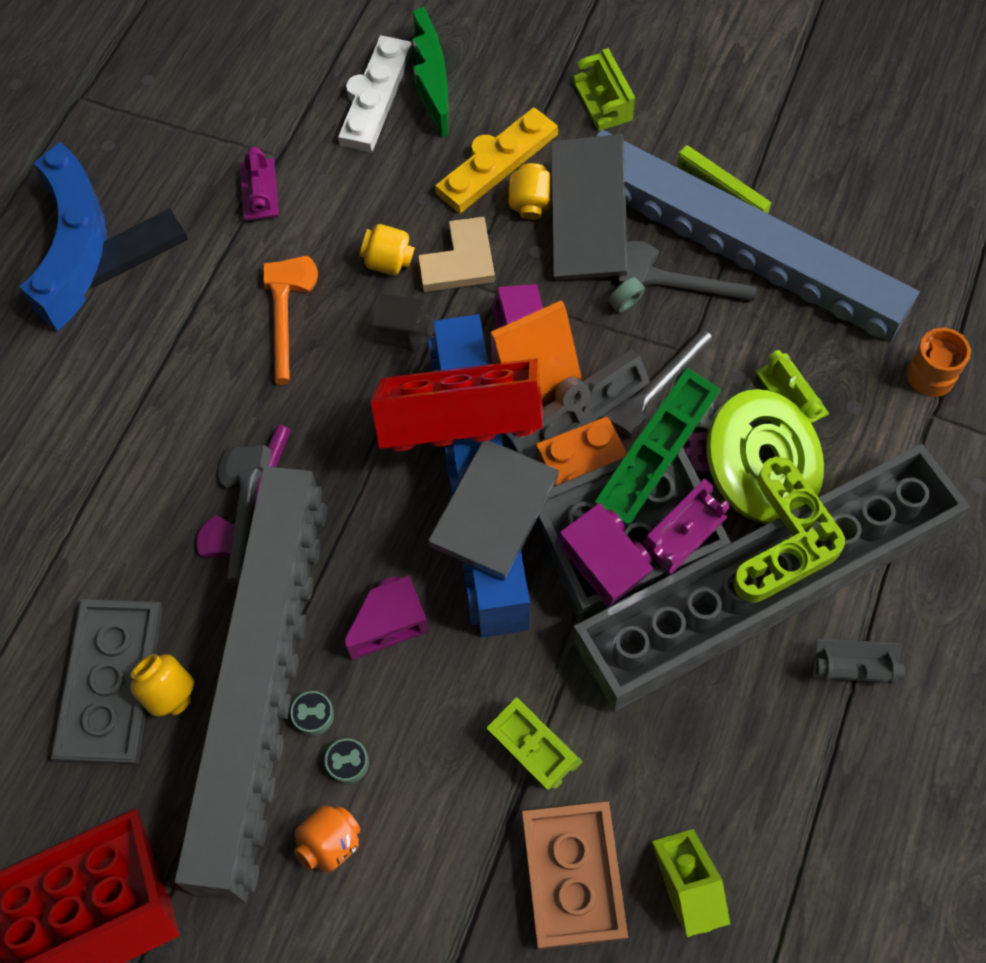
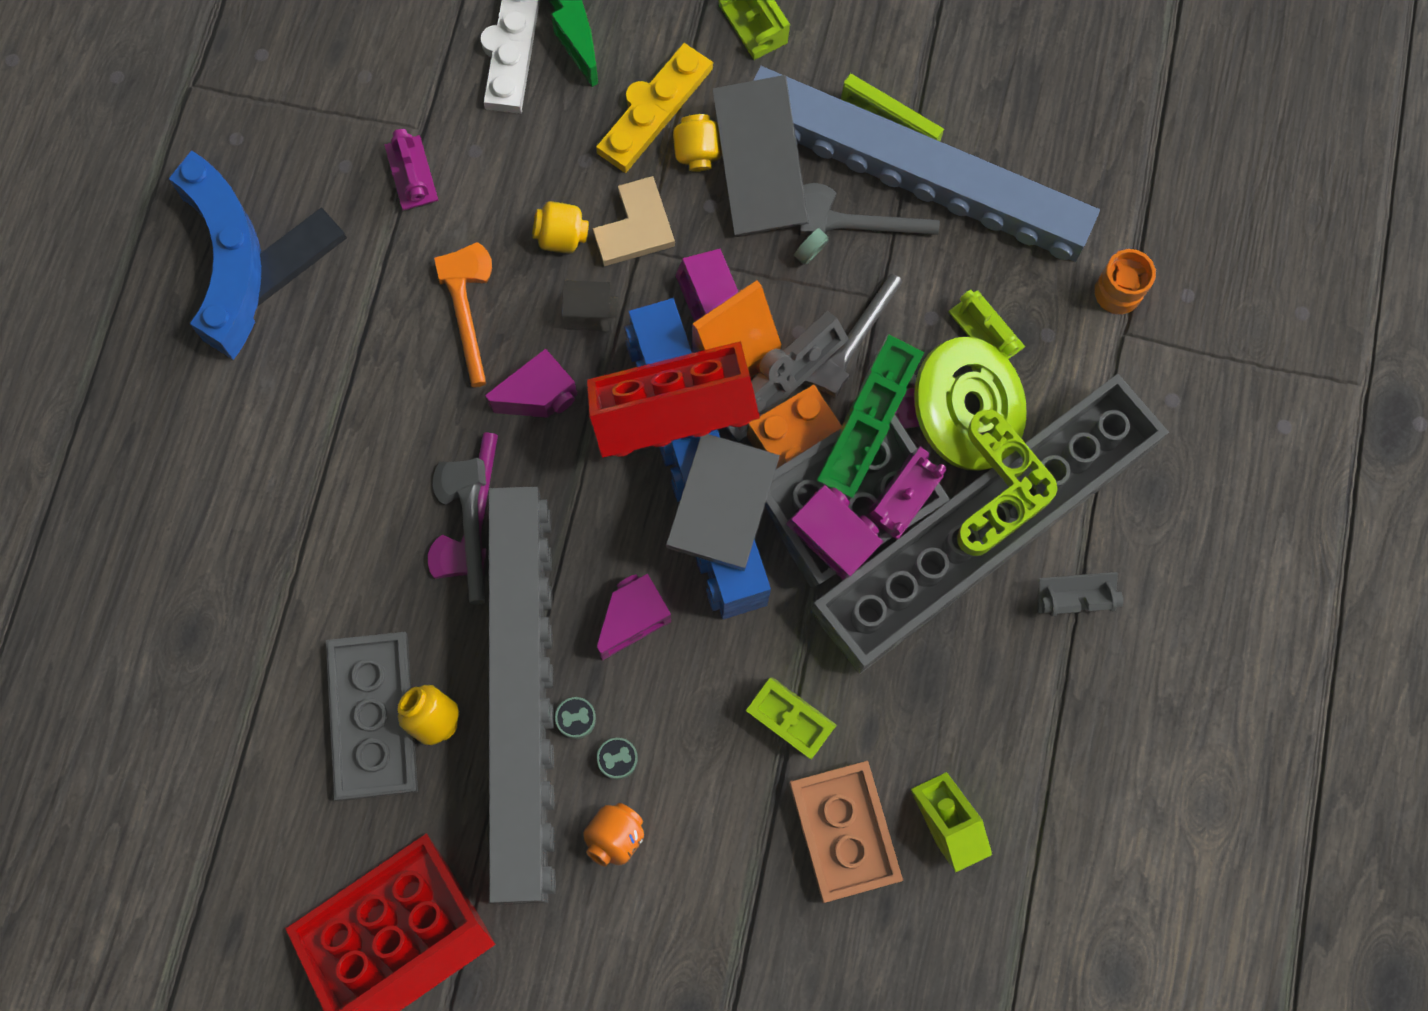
camera: 15 degrees left, 10 degrees up
none -> magenta slope [485,349,577,418]

